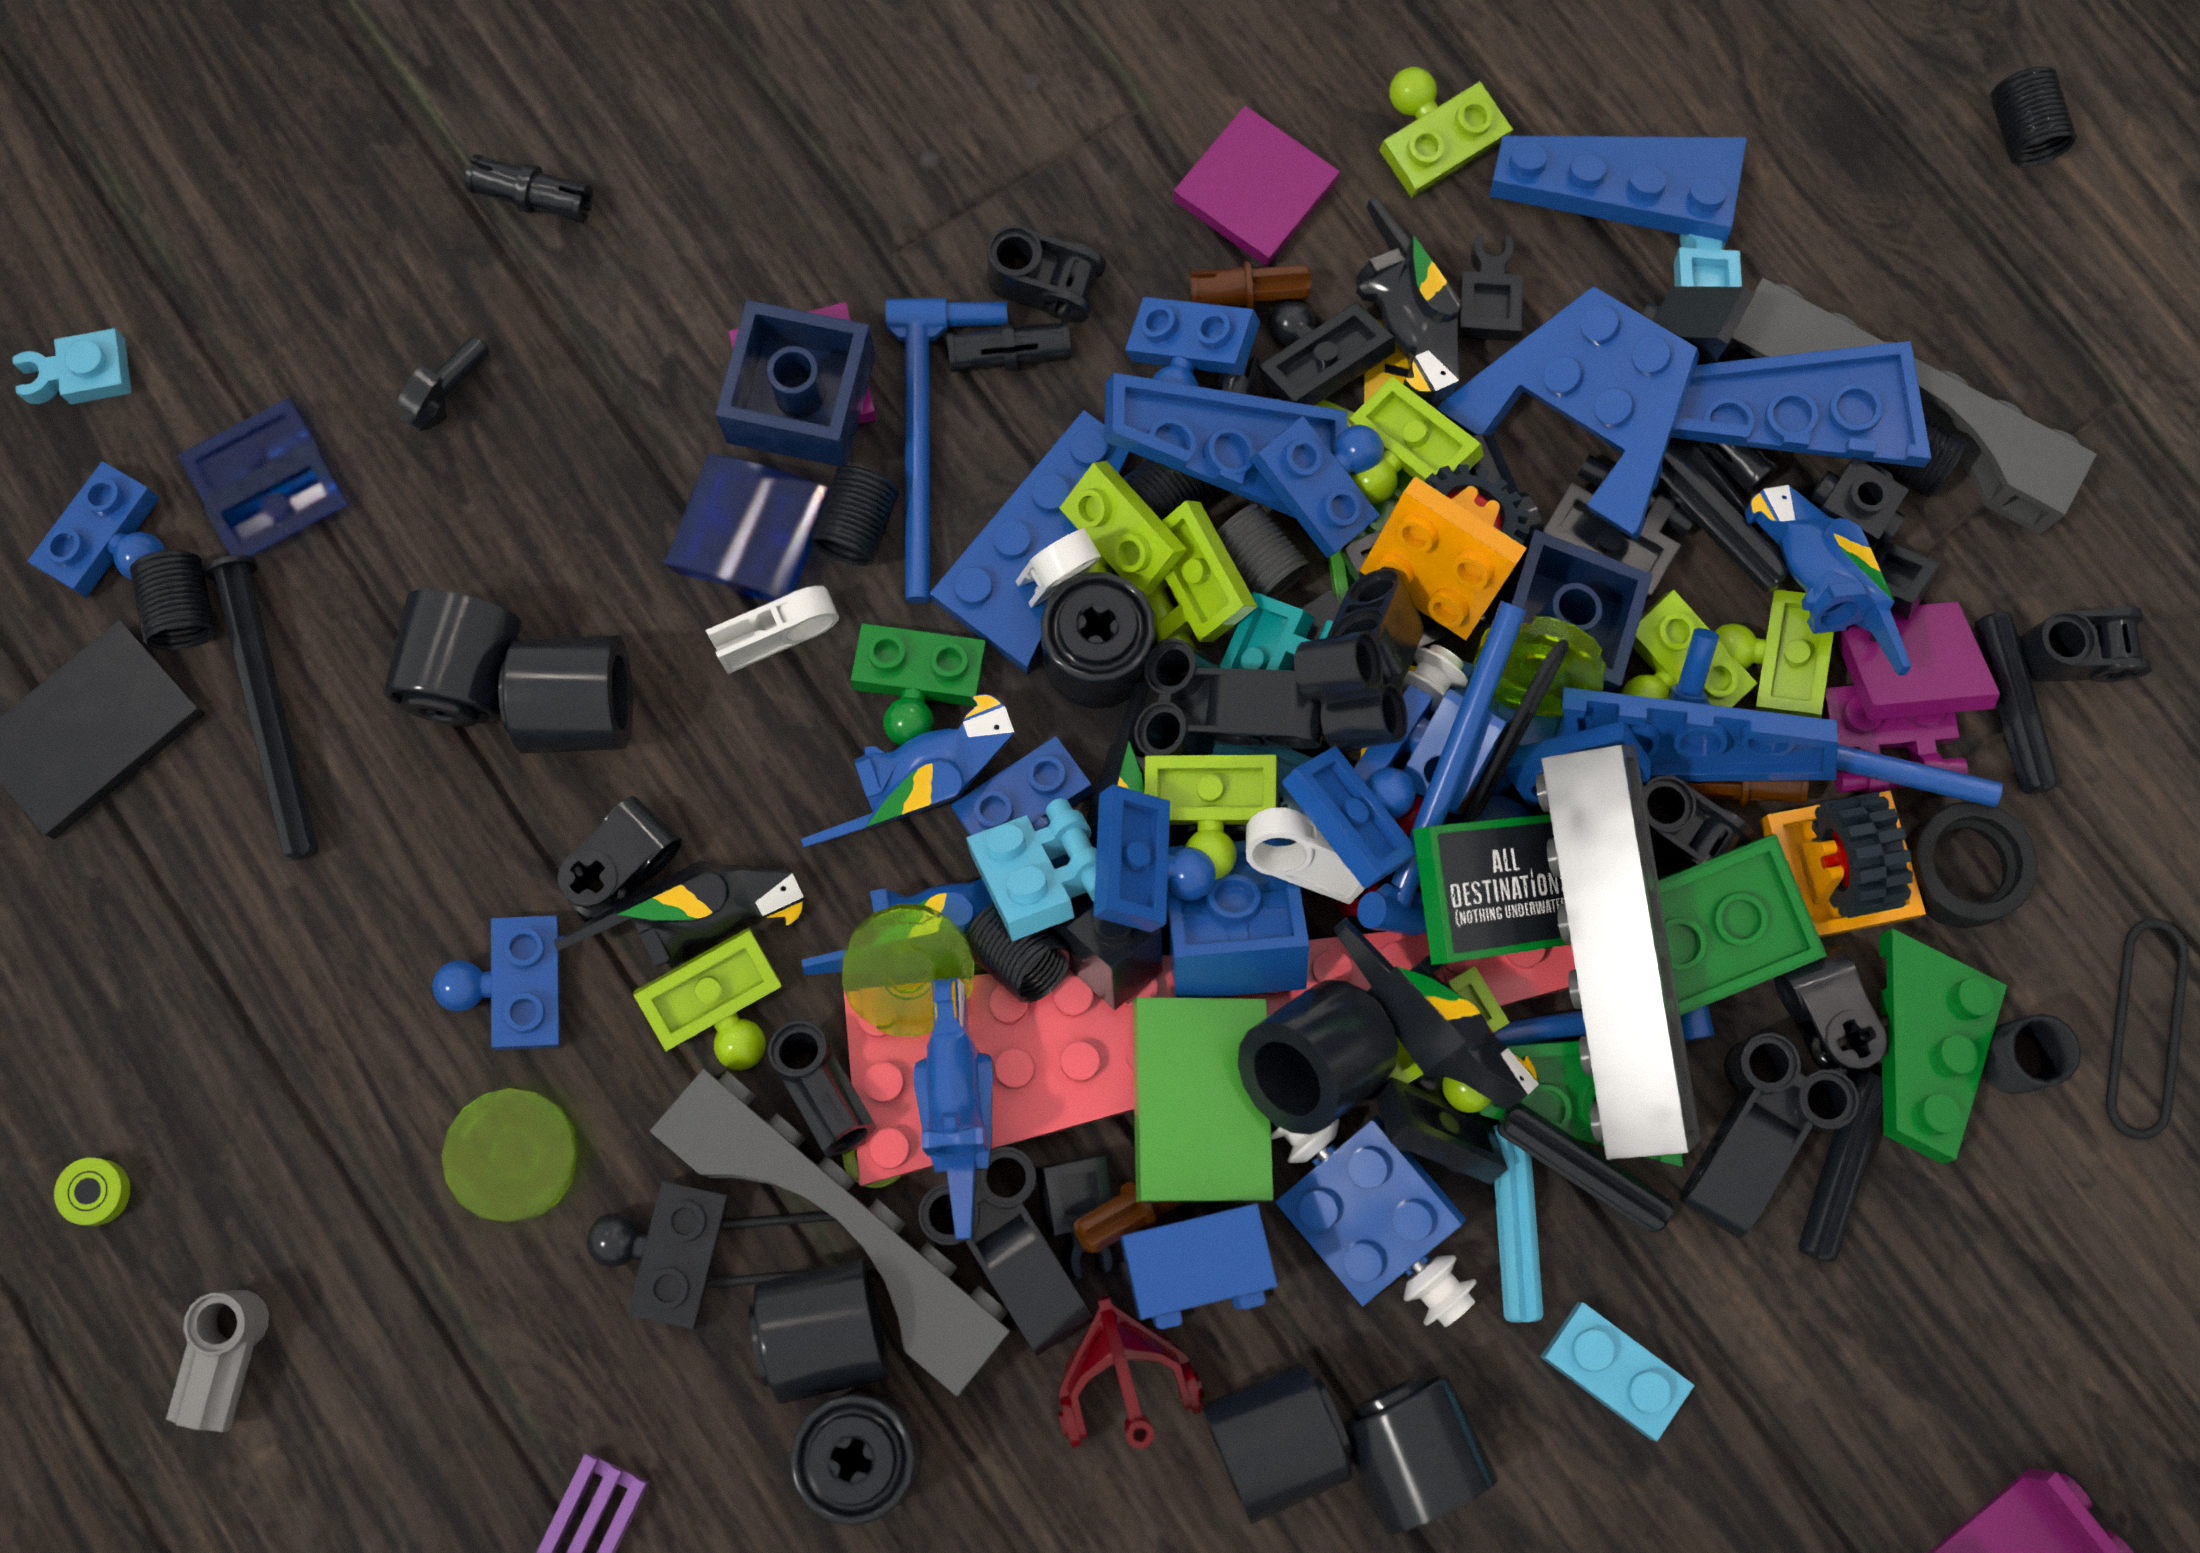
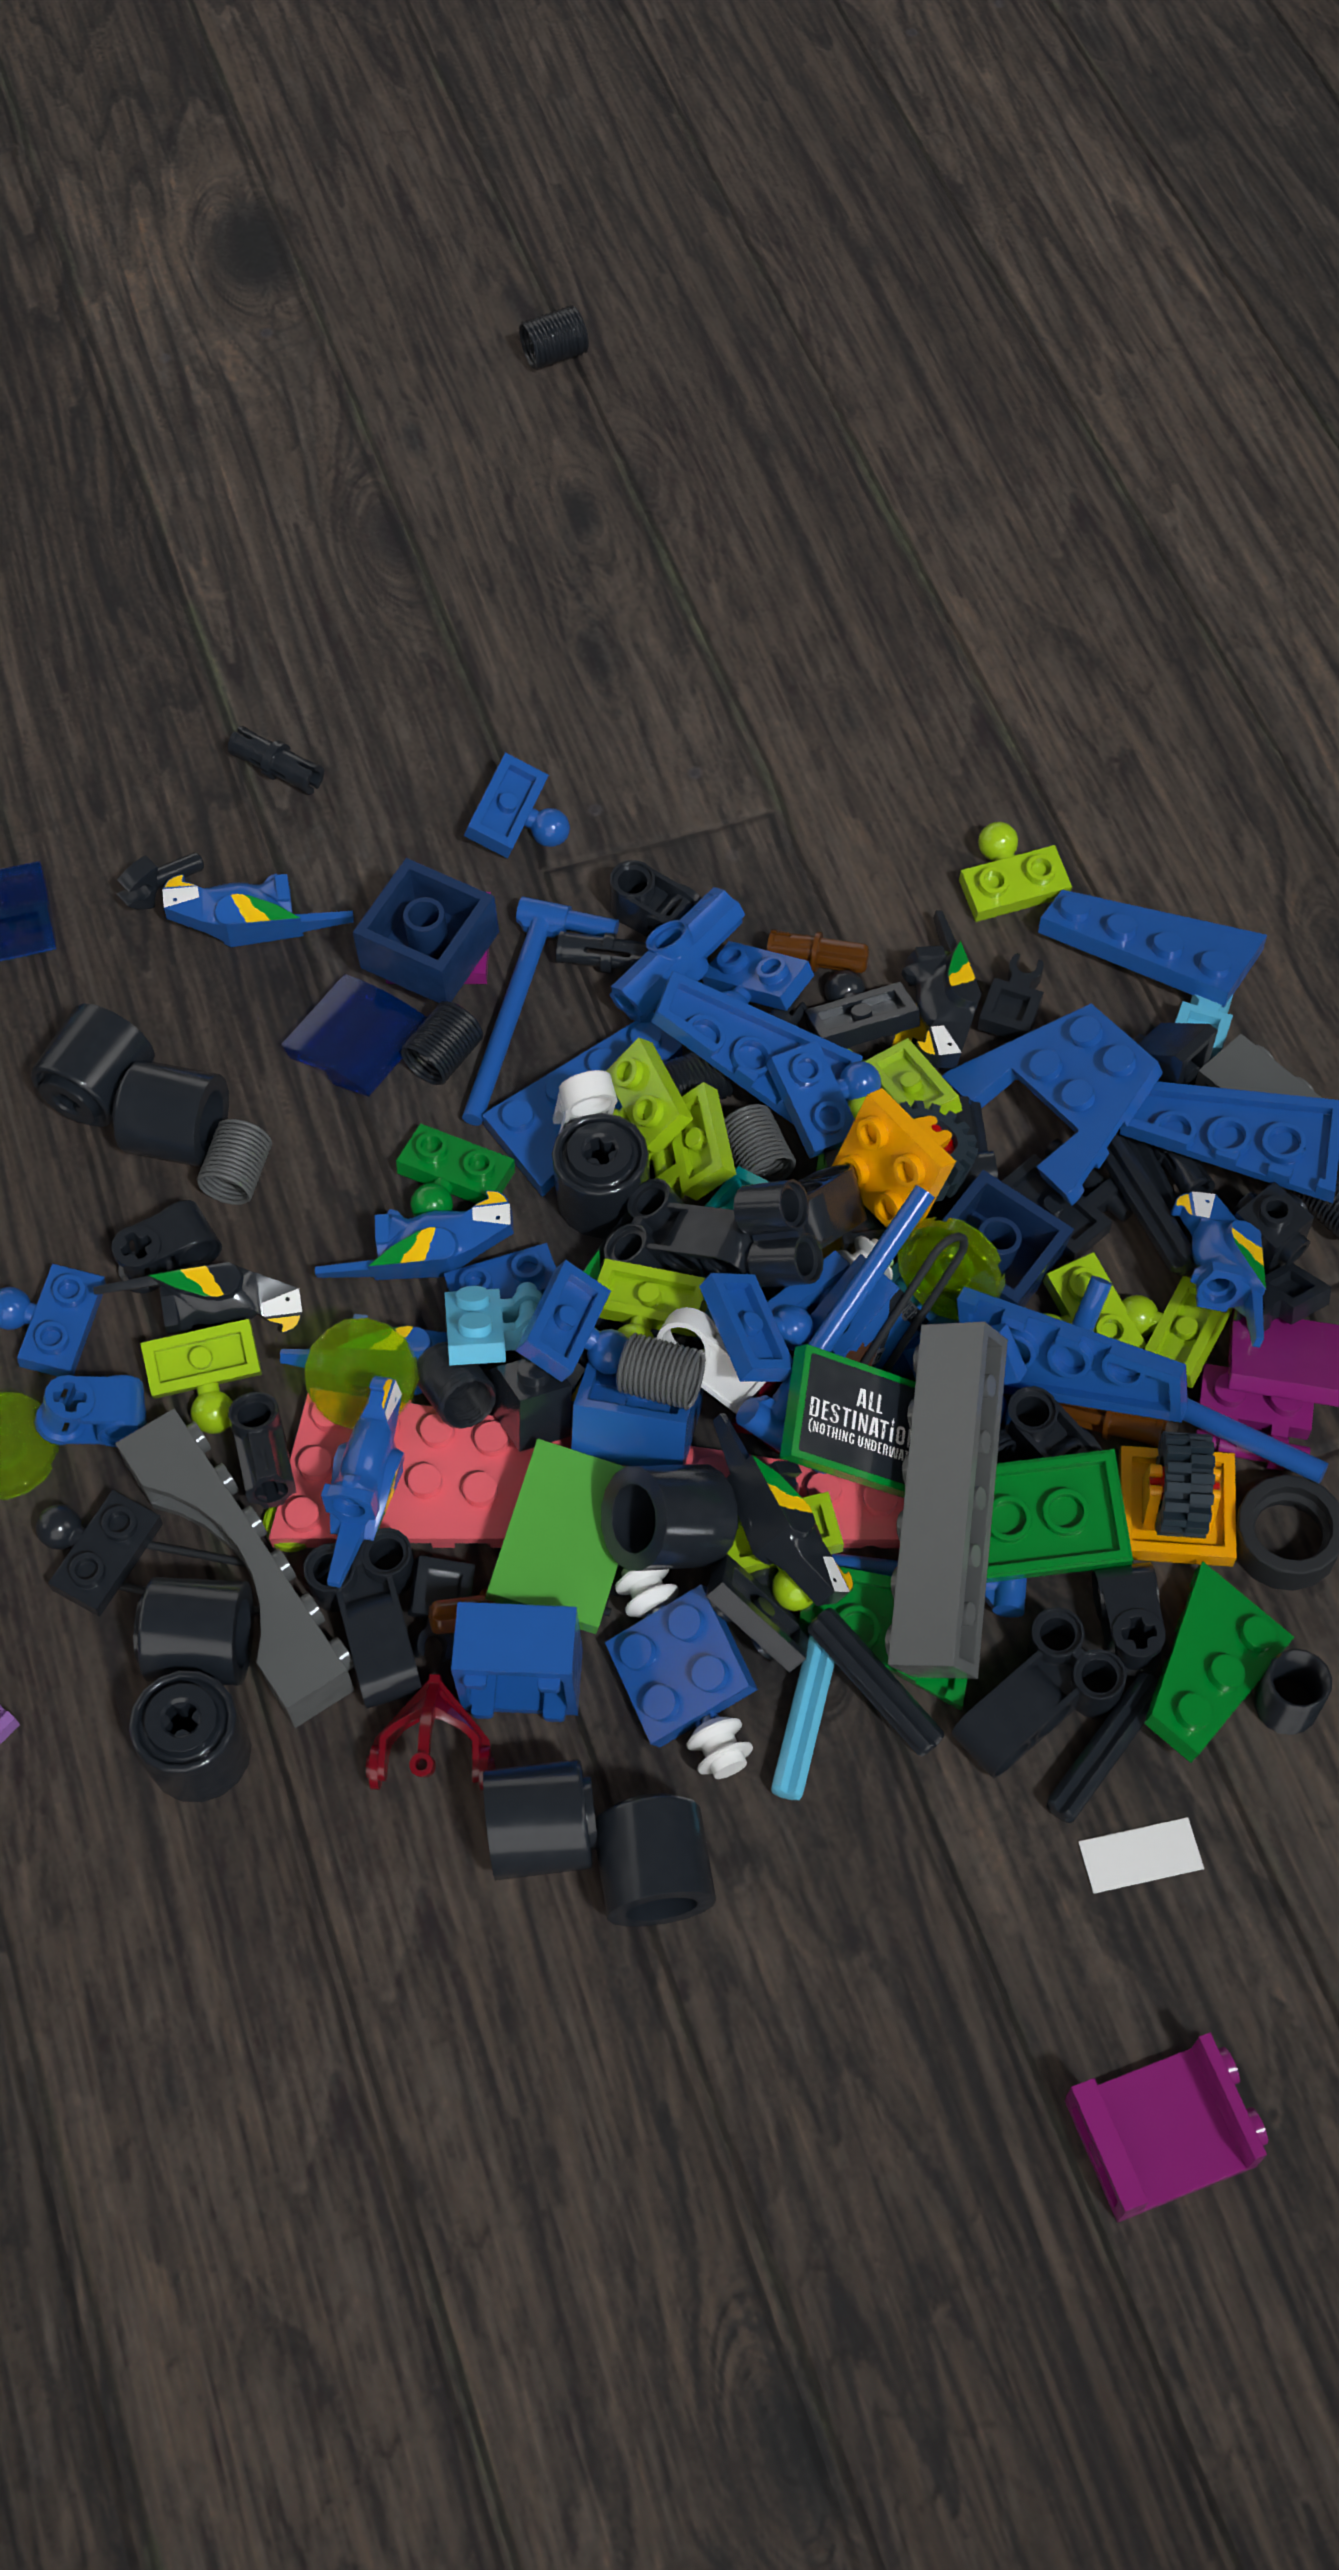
camera: 20 degrees right, 15 degrees down
white piece [706,586,839,674] -> none
magenta tile [1173,106,1340,267] -> none
medium azure plate [1540,1302,1695,1441] -> none
none -> blue piece [34,1375,147,1447]
none -> blue animal [162,874,354,947]
none -> dark grey piece [196,1119,272,1205]
none -> blue plate [464,752,570,859]
none -> blue piece [609,887,745,1022]
none -> dark grey piece [616,1332,706,1411]
none -> white sticker [1078,1817,1204,1894]

